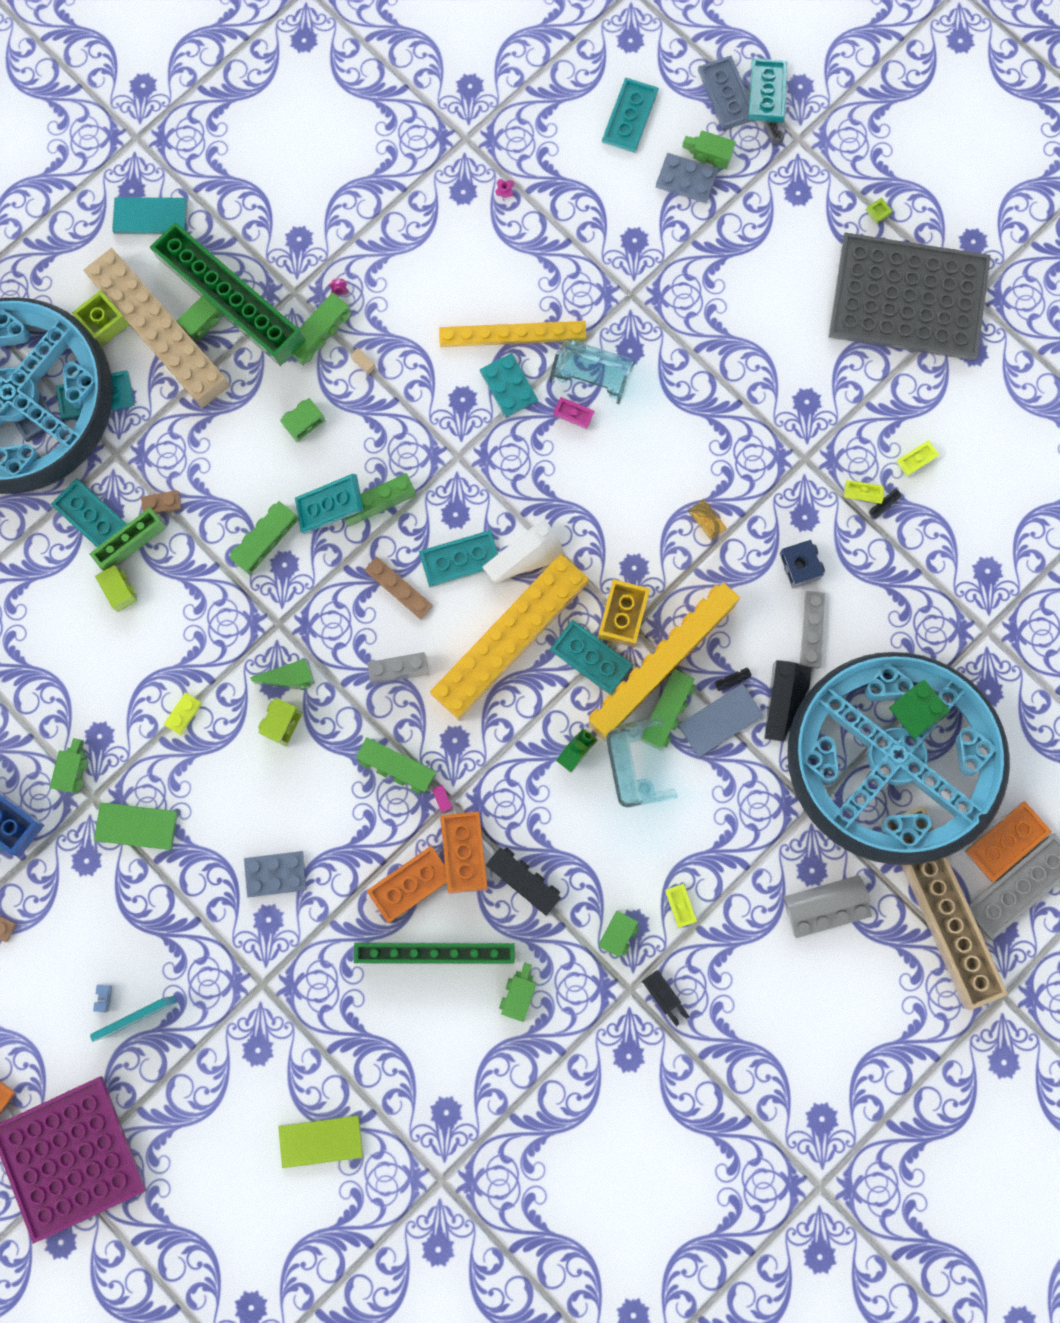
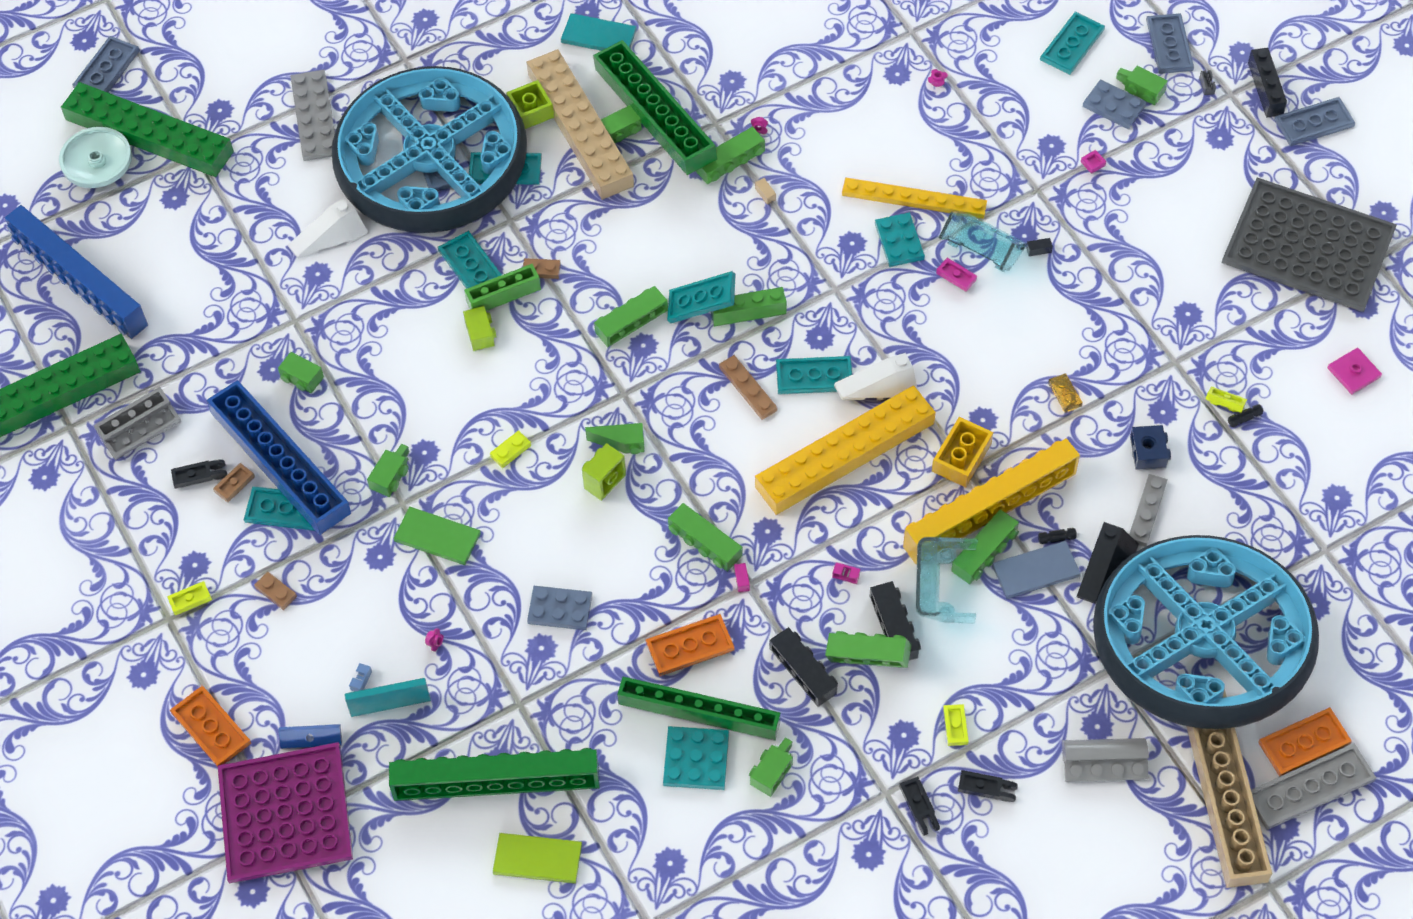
camera: 10 degrees right, 20 degrees down
bright green brick [280,398,326,443] -> none
light grey brick [367,652,429,685] -> none
orange plate [440,811,488,894] -> none
teal tile [550,620,634,695] -> none
green slope [556,728,598,773] -> none
bright green brick [598,910,639,958] -> none
tile [748,58,788,123] -> none
lime plate [866,197,893,224] -> none
green slope [889,679,950,739] -> none
neon yellow plate [896,440,939,477] -> none
none -> tile [278,724,342,749]
none -> green brick [389,748,600,801]
none -> dark pink plate [425,628,444,652]
none -> teal plate [663,726,729,790]
none -> bright green brick [825,631,911,668]
none -> dark pink piece [832,562,861,584]
none -> black brick [869,581,921,661]
none -> black hinge [958,770,1018,802]
none -> black piece [1026,238,1053,256]
none -> dark pink plate [1081,150,1106,174]
none -> black brick [1248,47,1287,118]
none -> sand blue tile [1274,97,1355,147]
none -> dark pink plate [1327,347,1382,395]

